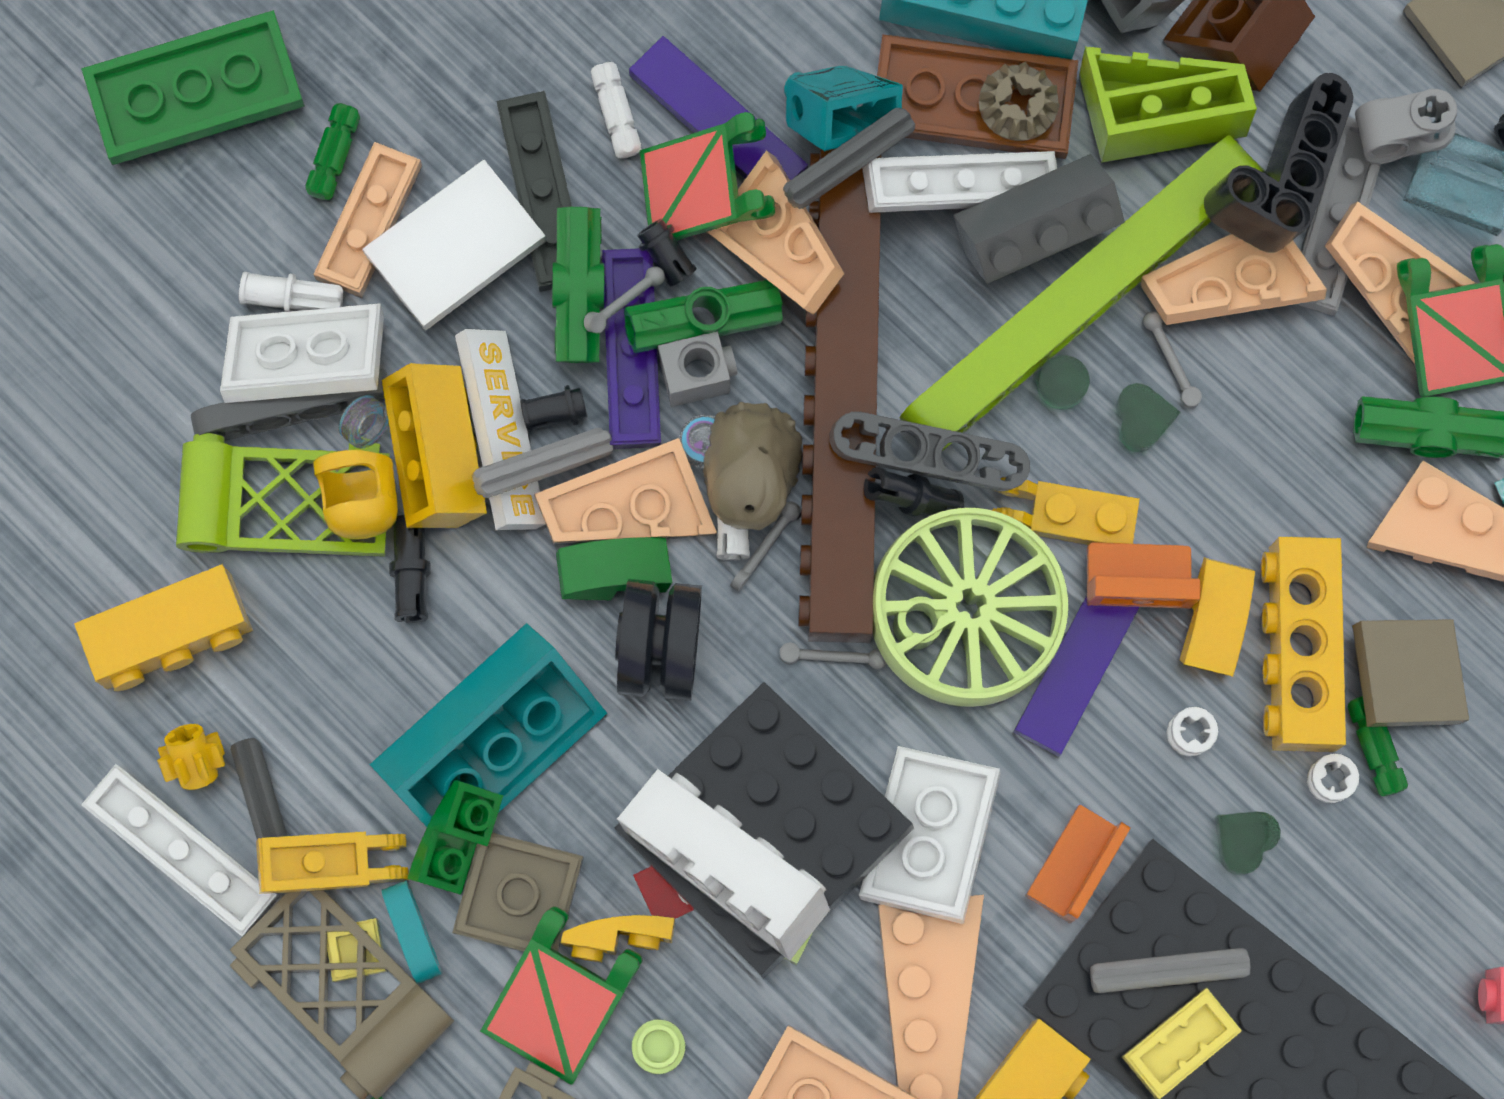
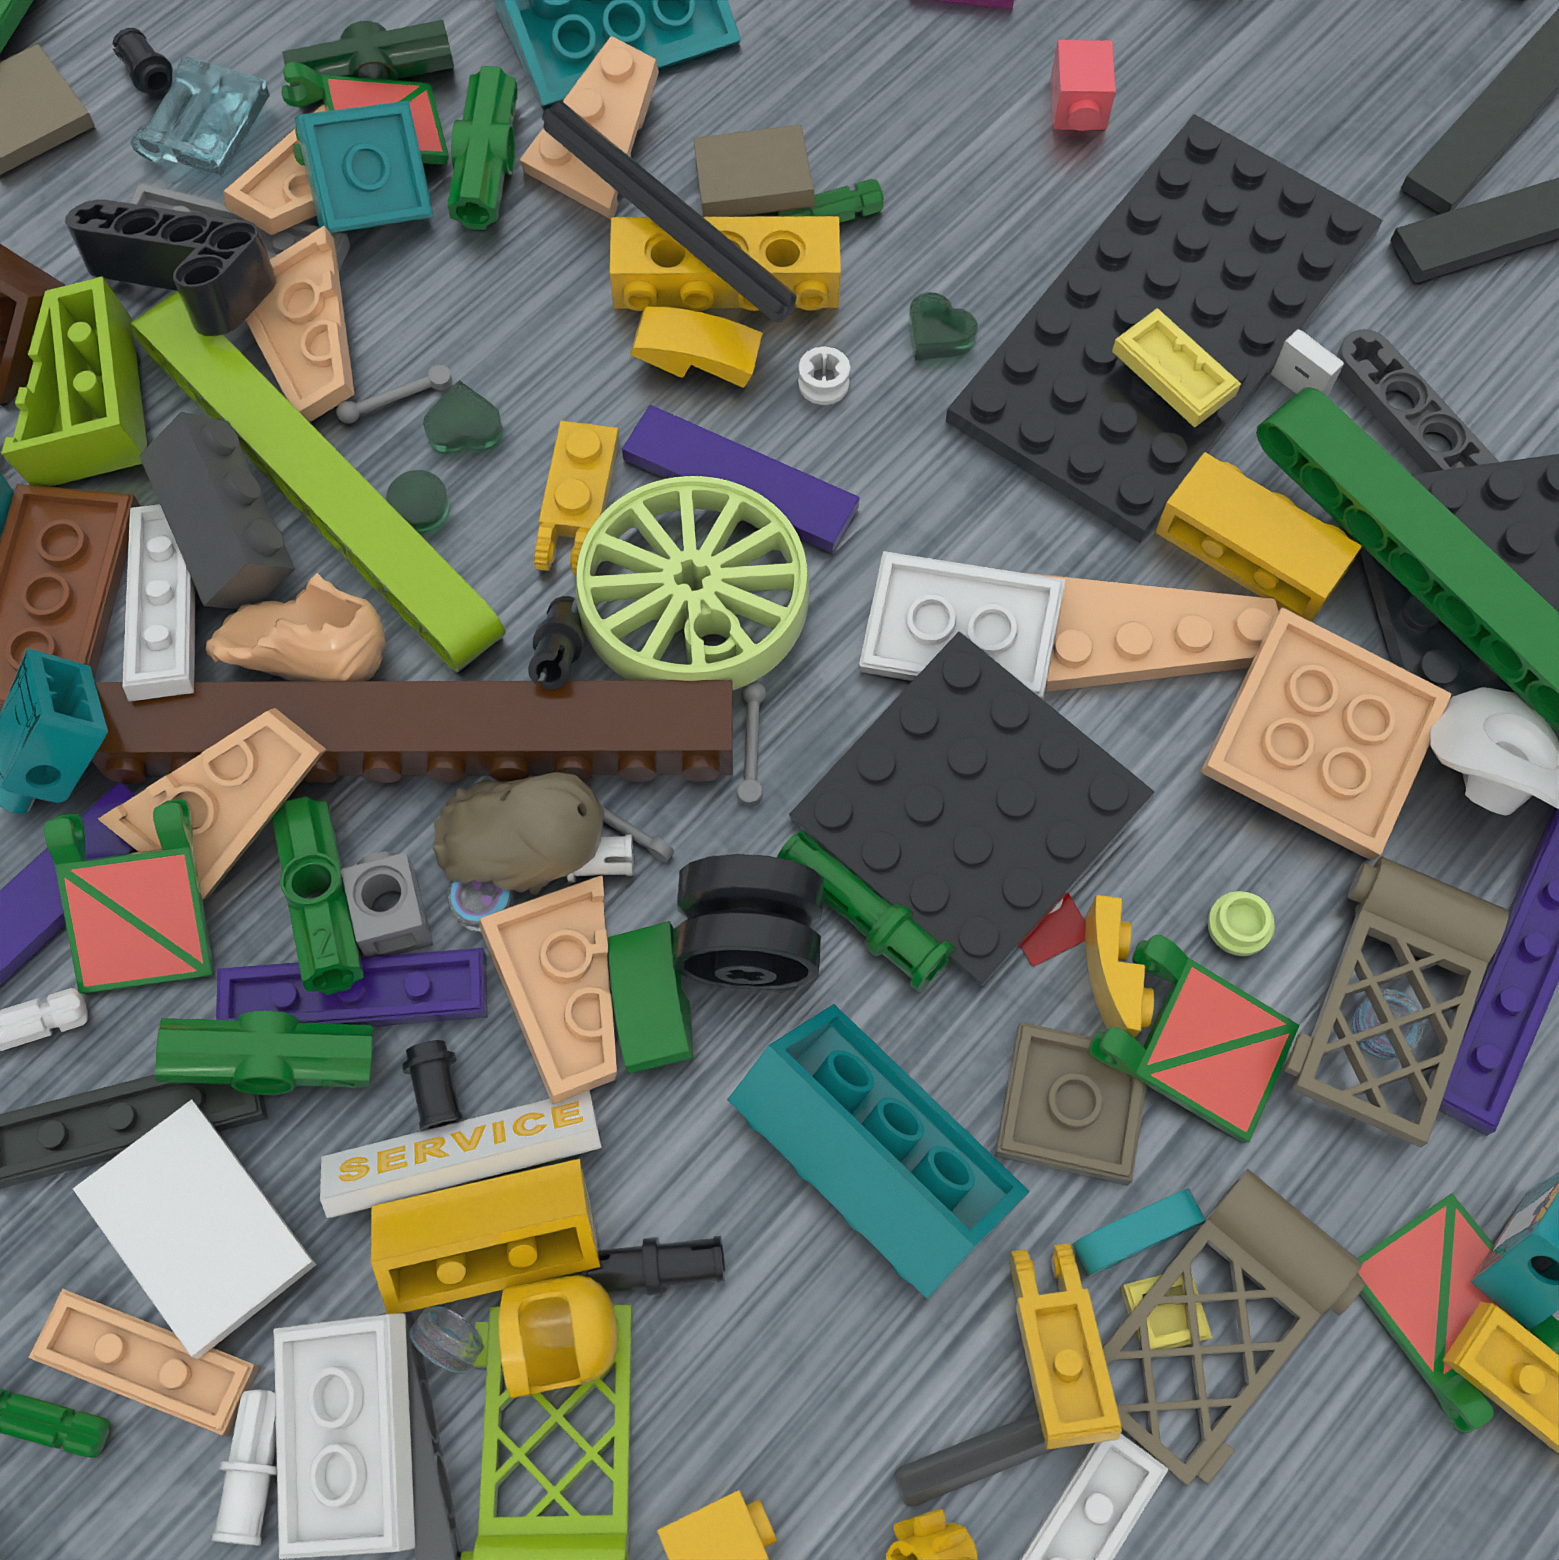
camera: 90 degrees left, 10 degrees down
green slope [407,780,503,895] -> none
light grey axle [472,428,613,498] -> none
light grey hinge [584,266,665,333] -> none
white wedge [617,769,830,961] -> none
black pin [637,219,697,287] -> none
dark grey axle [783,108,915,209] -> none
dark grey beam [829,412,1030,491] -> none
dark tan gear [979,61,1059,141] -> none
orange panel [1025,804,1131,923] -> none
orange panel [1087,542,1200,609] -> none
light grey axle [1090,948,1251,993] -> none
white bush [1307,754,1359,804] -> none
light grey piece [1355,89,1457,164] -> none
none -> light nougat piece [206,573,386,681]
none -> teal tile [294,101,434,234]
none -> black axle [542,101,797,323]
none -> green pin [777,830,956,992]

